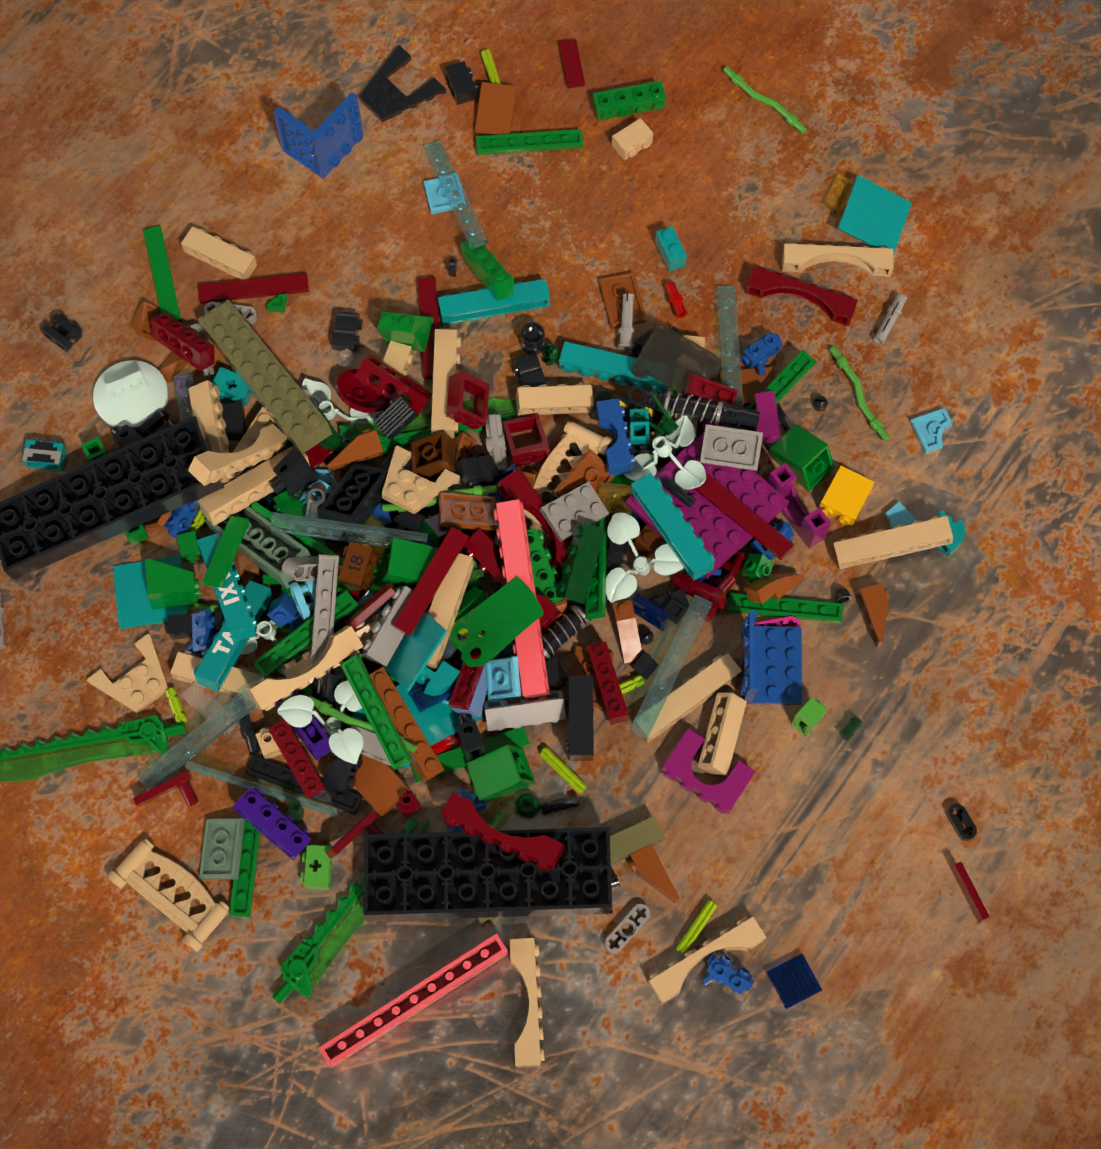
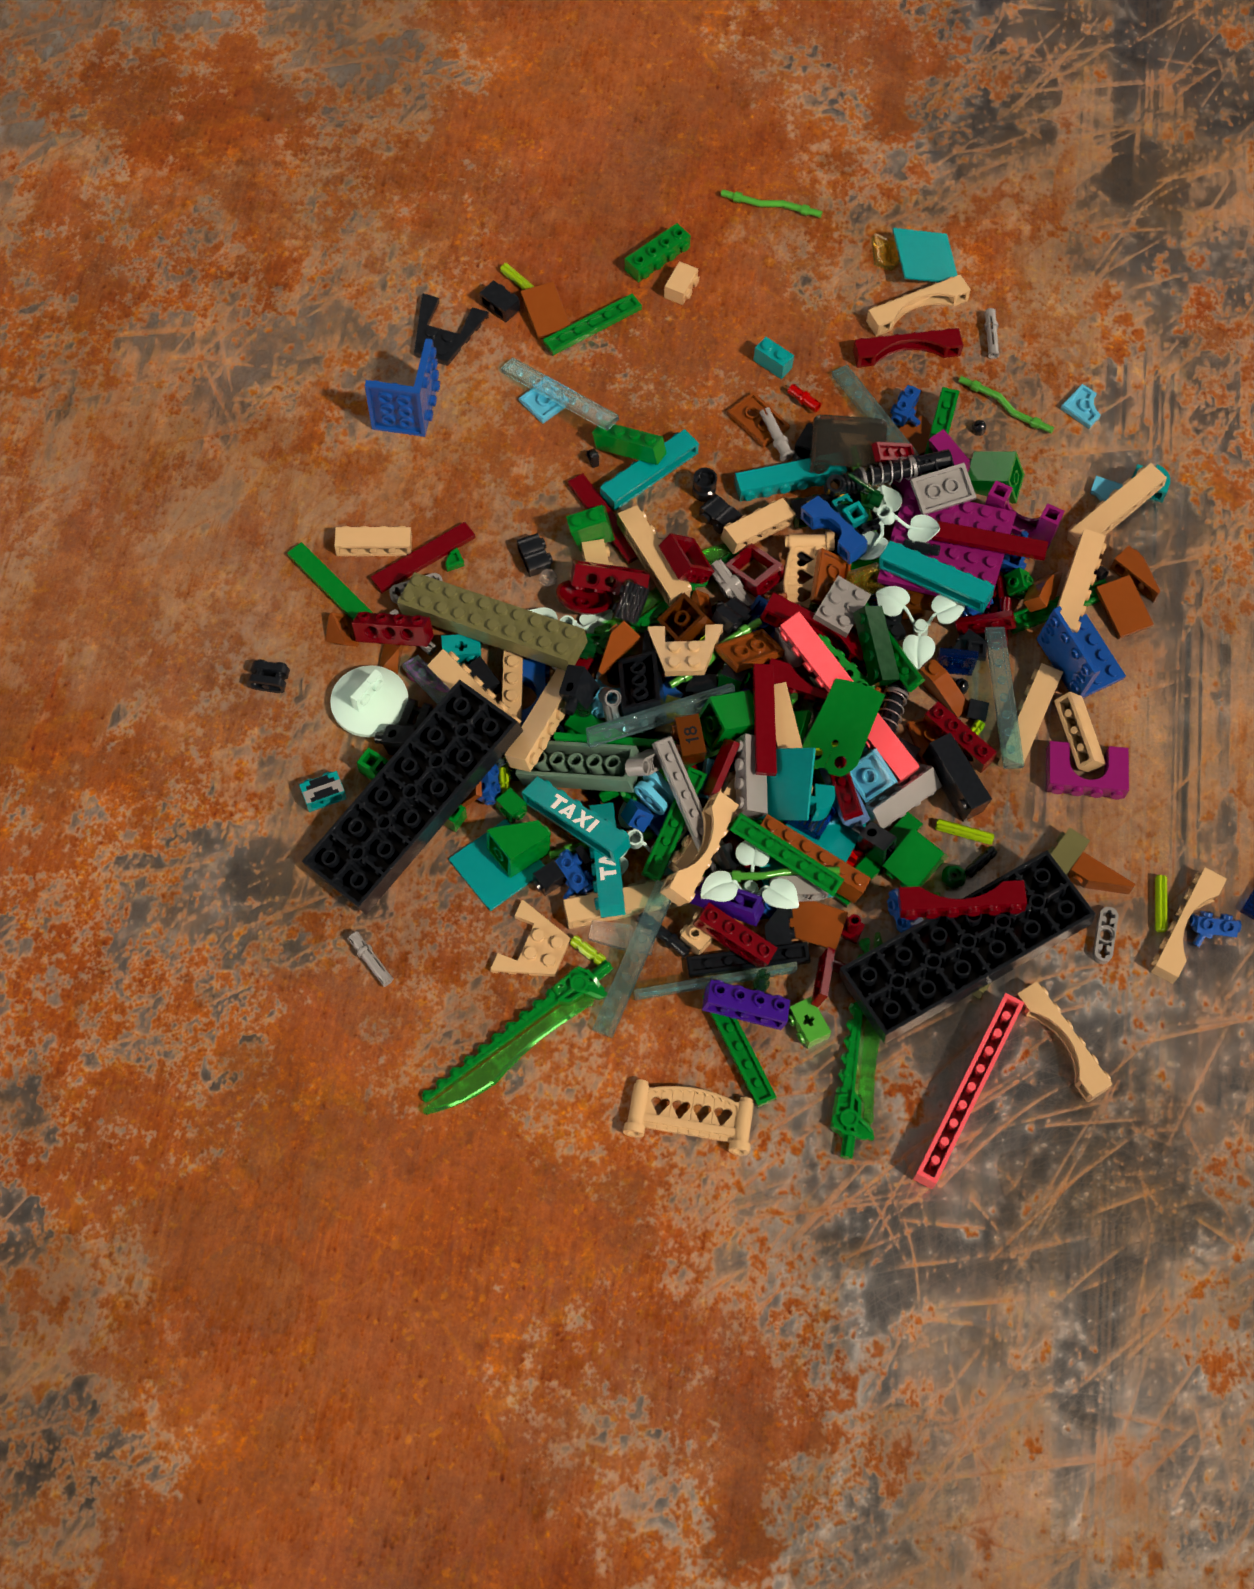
camera: 30 degrees left, 5 degrees down
dark red piece [133,771,199,807] -> none
tan arch [188,424,288,486] -> none
sand green tile [199,818,245,880] -> none
green tile [202,516,250,588] -> none
dark green plate [542,342,560,366] -> none
dark red tile [559,39,585,88] -> none
bright green brick [791,698,827,737] -> none
yellow panel [819,466,875,526] -> none
clear green pin [839,716,864,741] -> none
none -> tan brick [1056,528,1107,633]
none -> dark orange tile [1095,575,1154,639]

